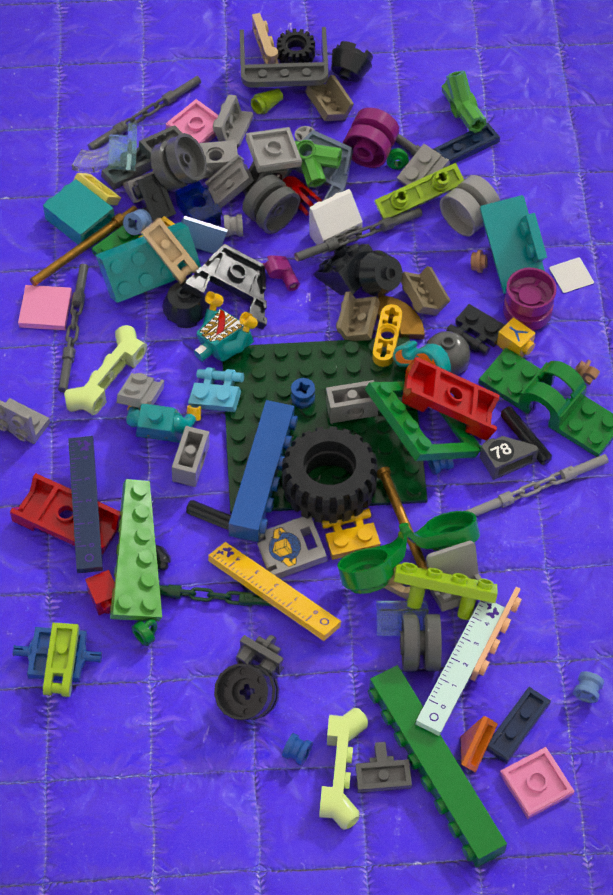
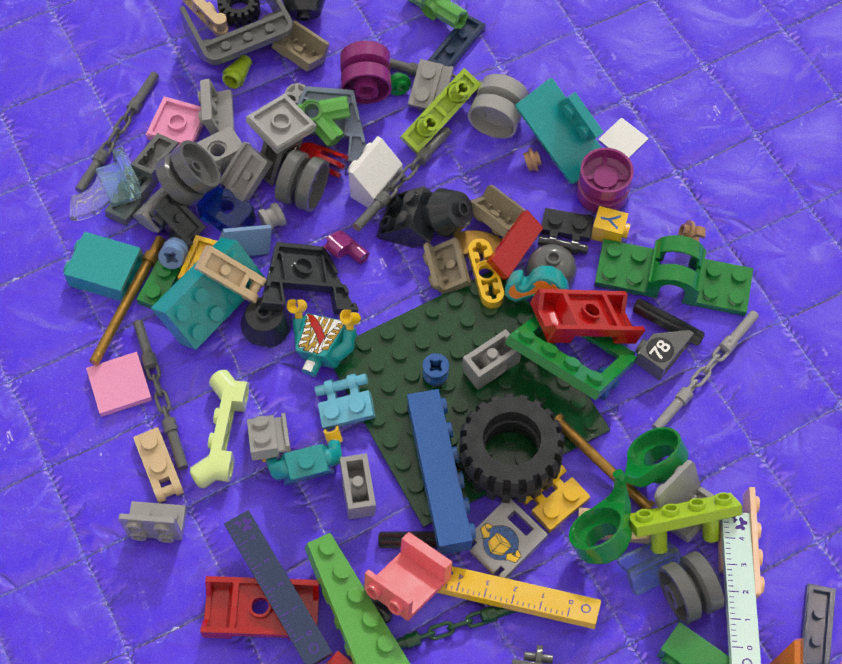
camera: 25 degrees left, 5 degrees up
light yellow plate [73,173,121,205] -> none
none -> tan plate [133,427,184,503]
none -> coral panel [364,532,452,621]
none -> red tile [487,210,543,280]

